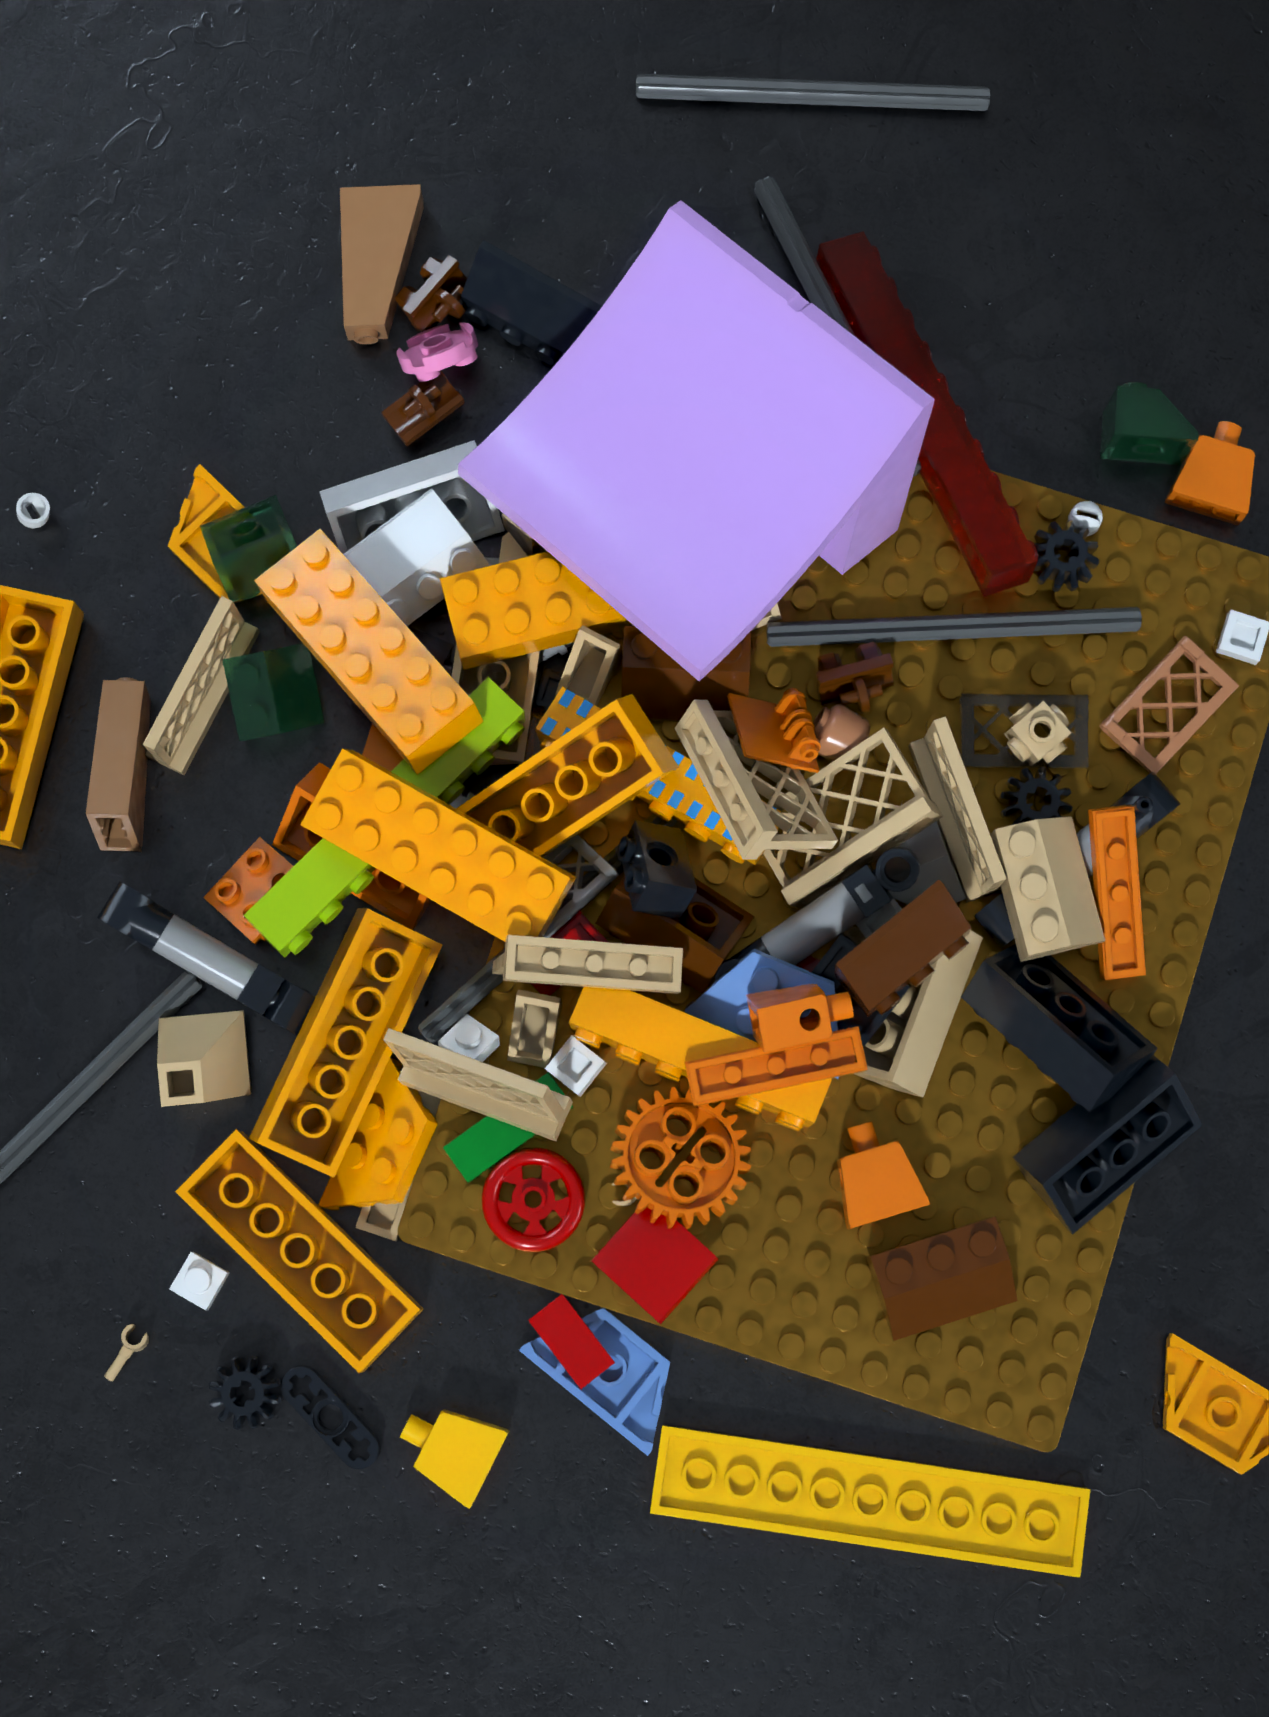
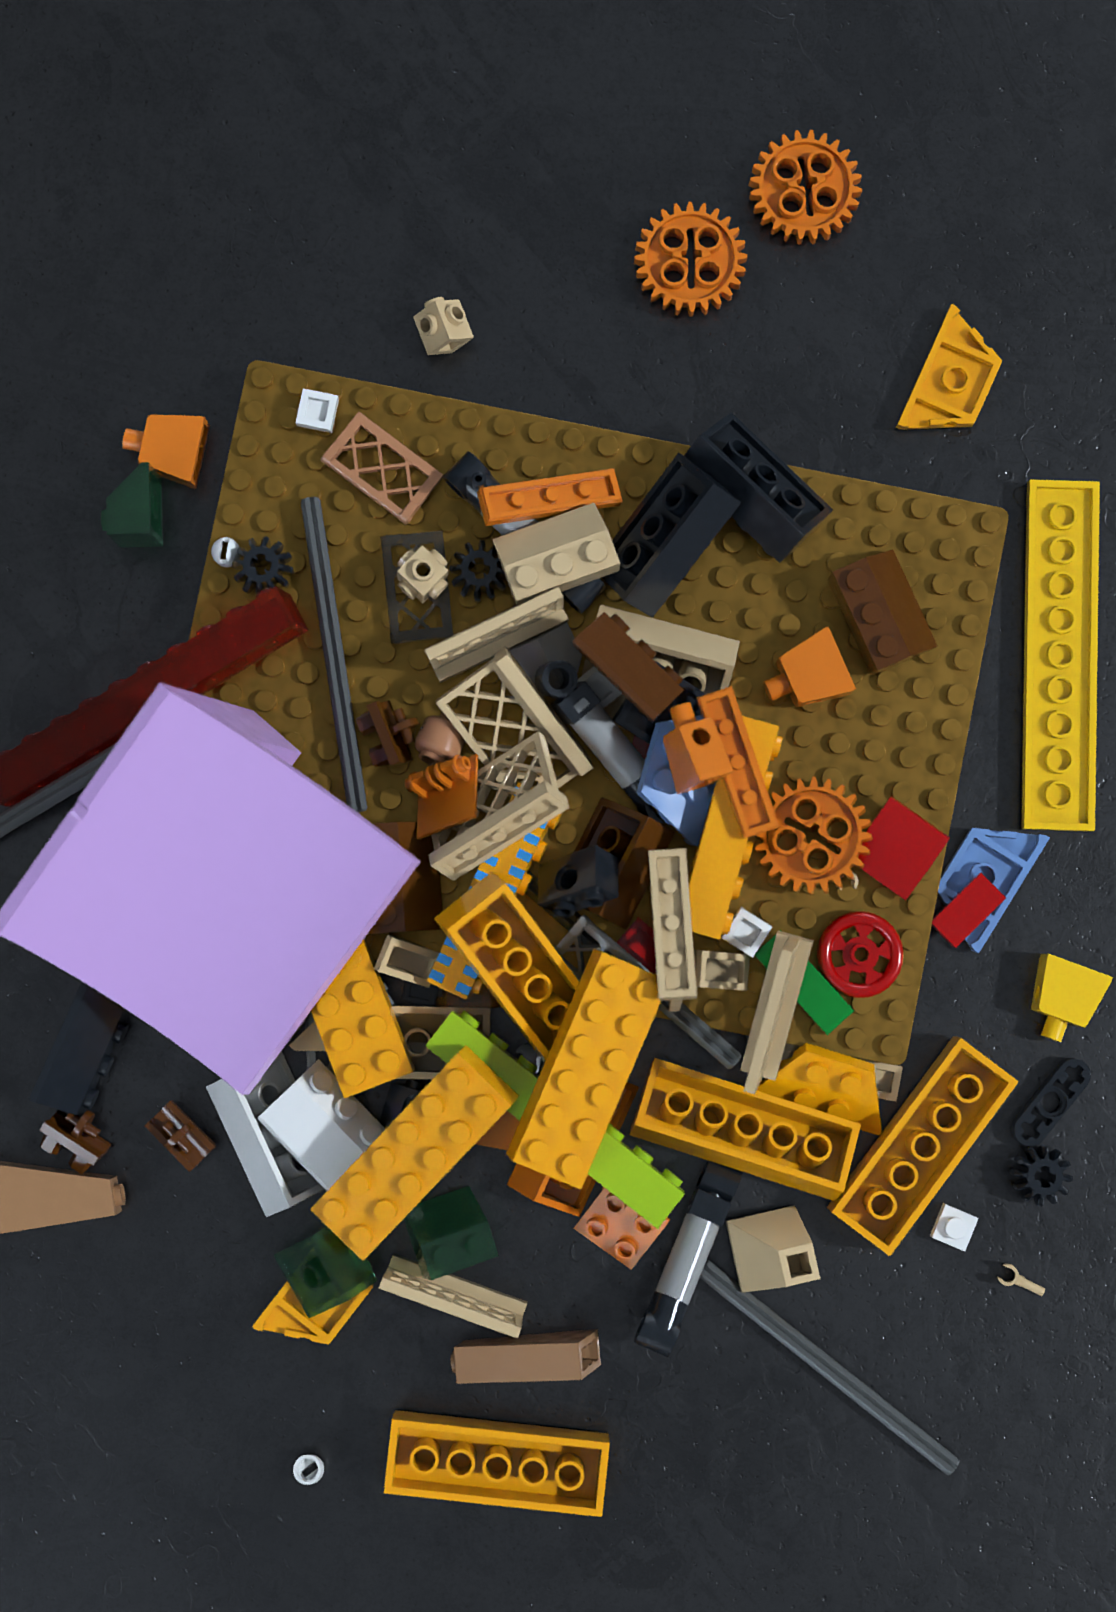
camera: 95 degrees left, 5 degrees up
bright pink plate [396,323,479,382] -> none
white plate [438,1013,500,1062] -> none

